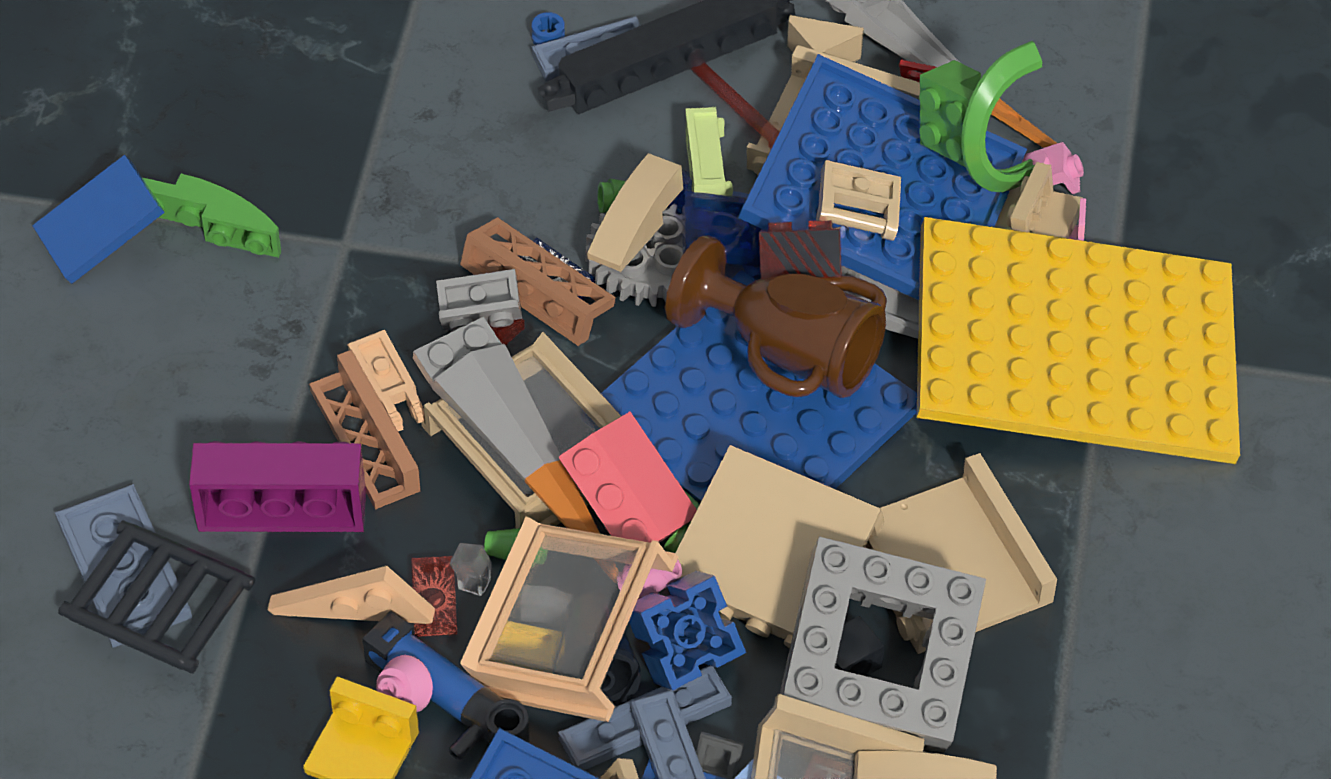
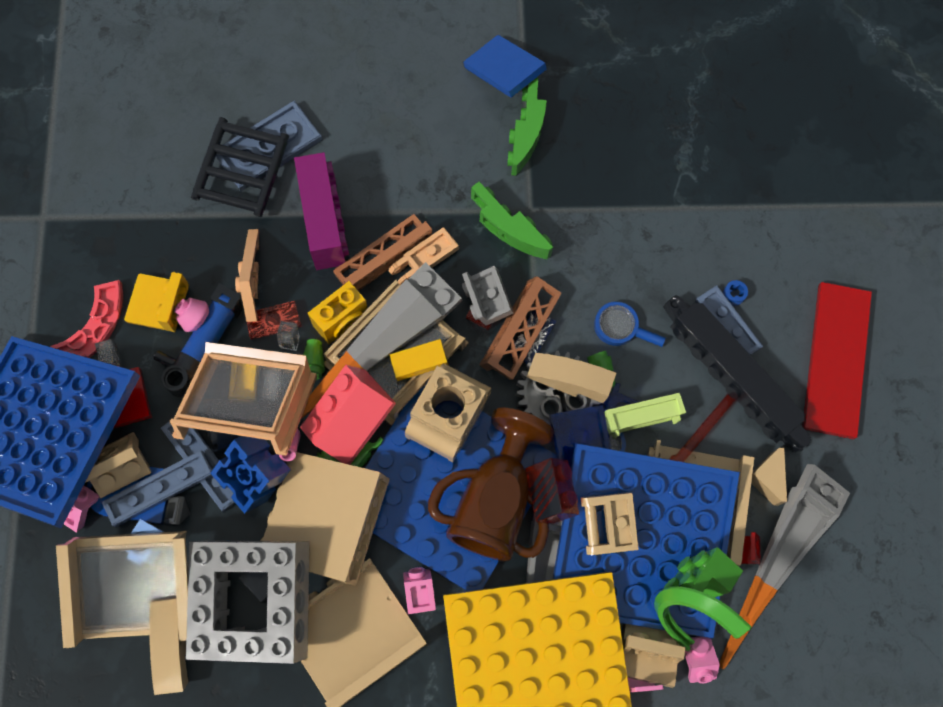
camera: 75 degrees right, 20 degrees up
none -> yellow brick [308,281,368,345]
none -> yellow tile [389,339,448,381]
none -> bright pink bracket [403,567,436,614]
none -> tan piece [405,363,492,462]
none -> bright green slope [471,182,553,259]
none -> piece [594,302,666,347]

